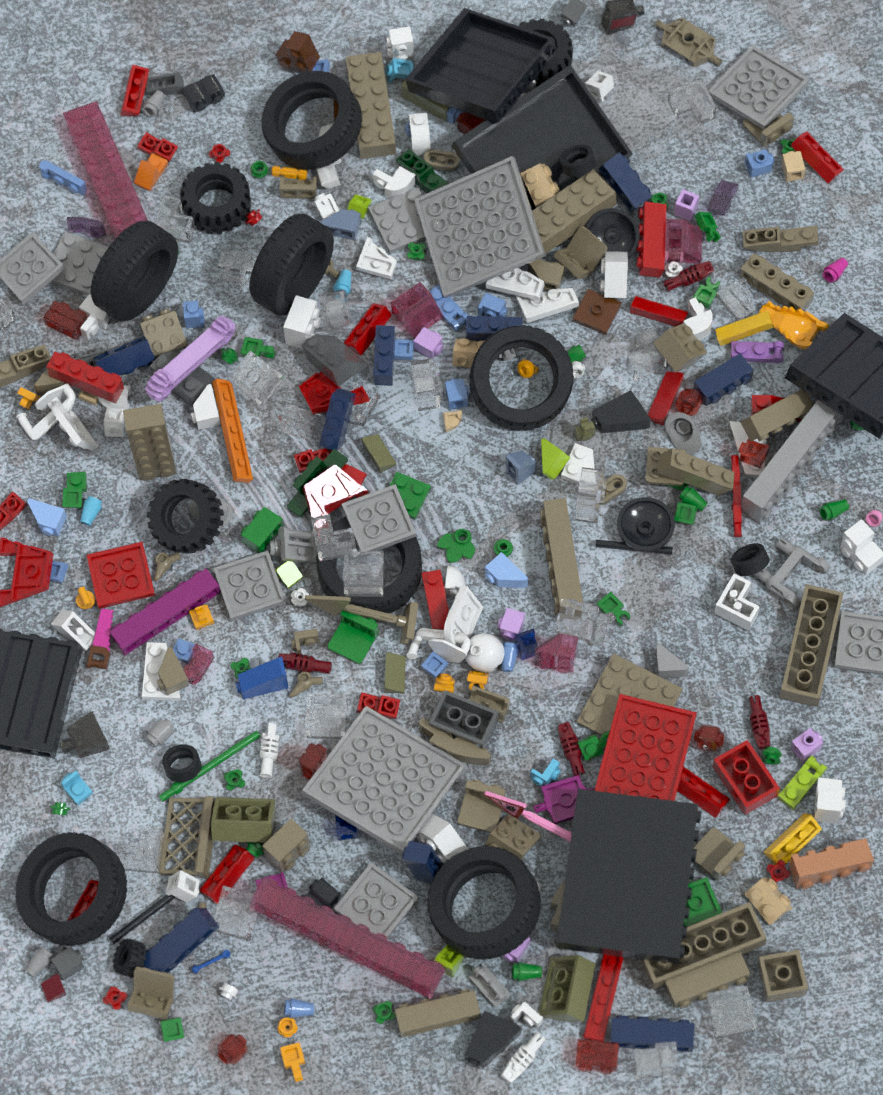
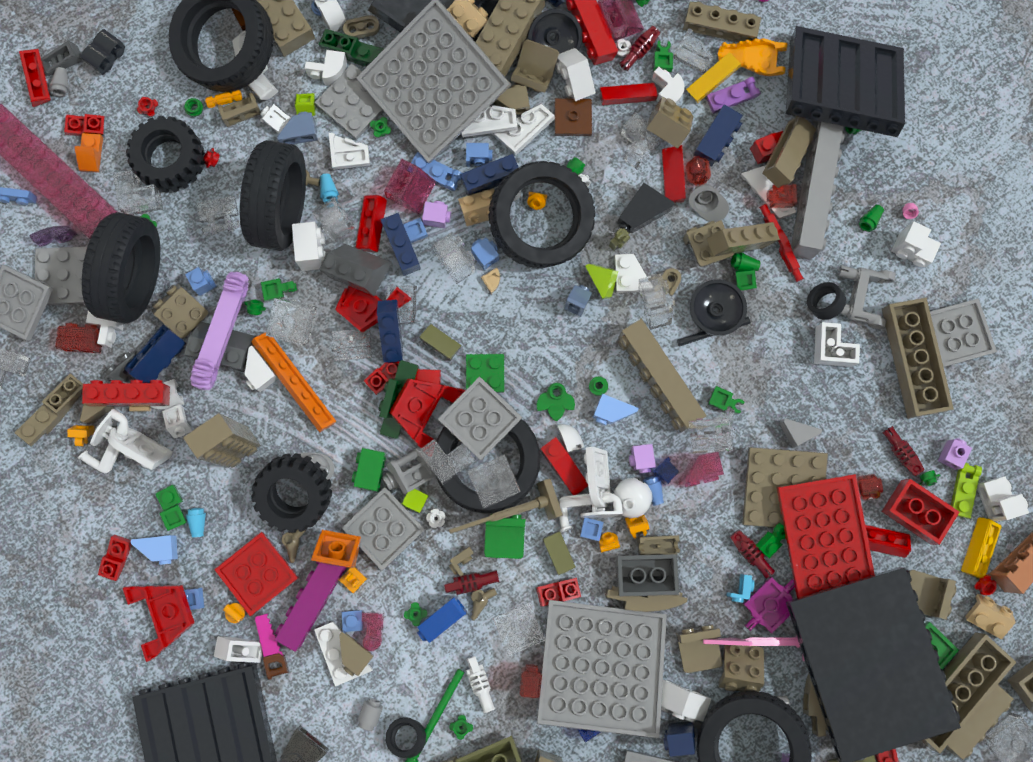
camera: 35 degrees left, 15 degrees up
none -> orange slope [311,530,361,568]

